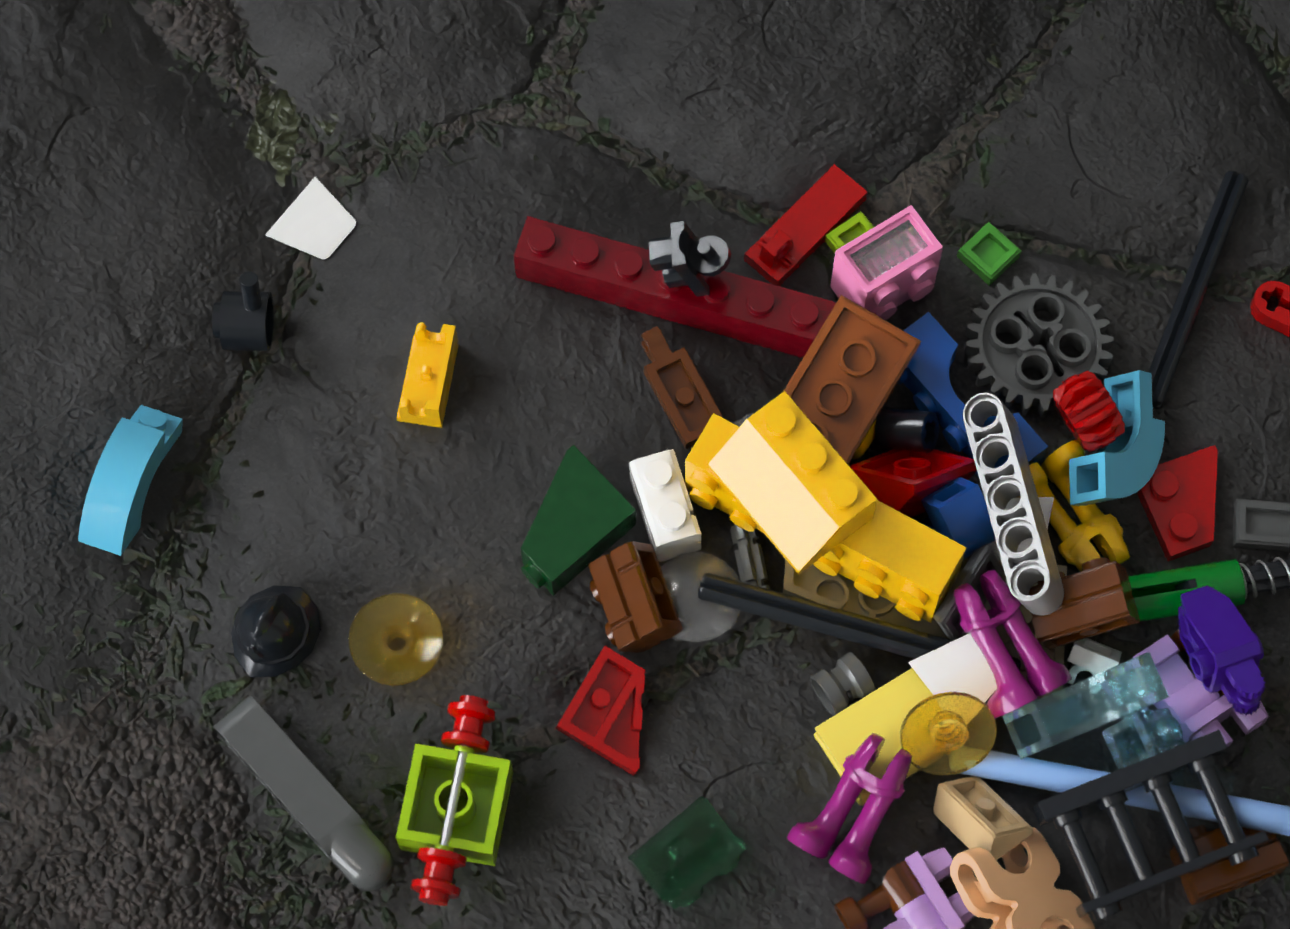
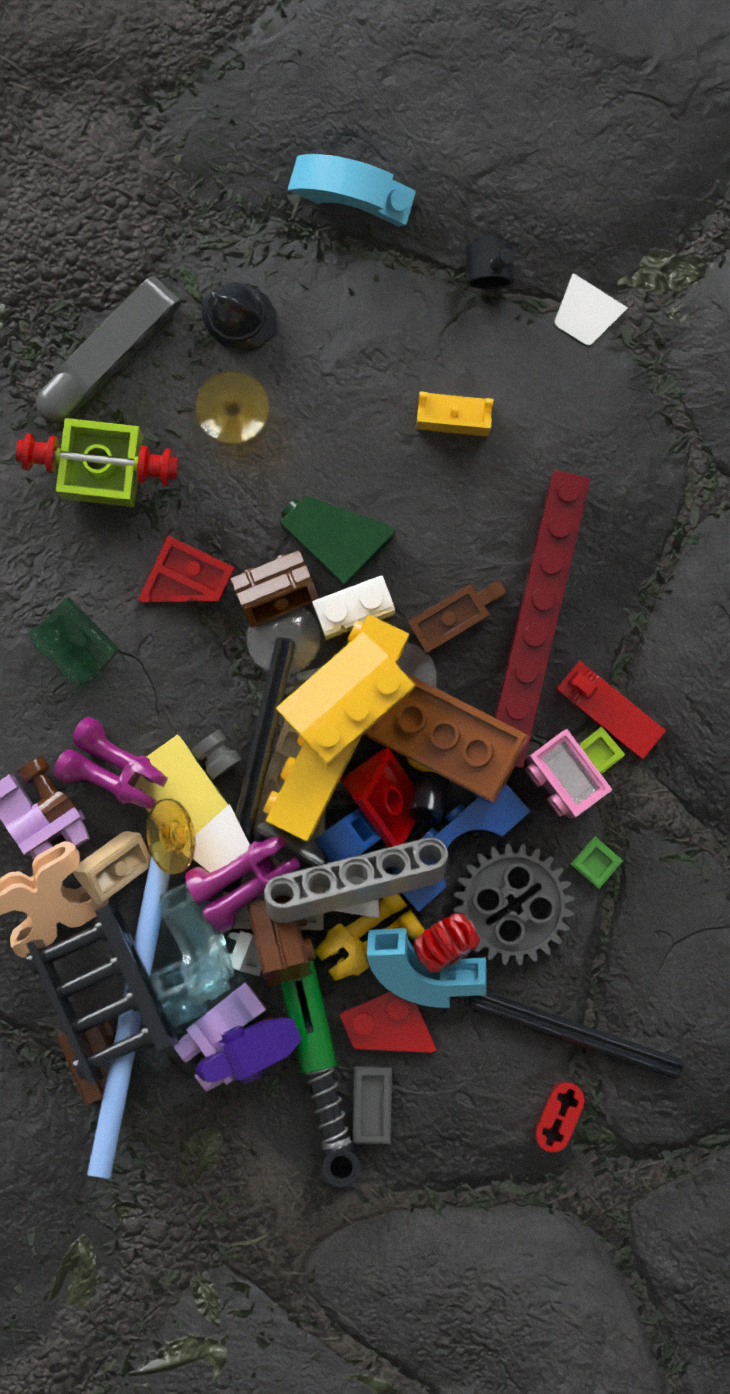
camera: 85 degrees right, 15 degrees up
black hips [649,221,731,297] -> none

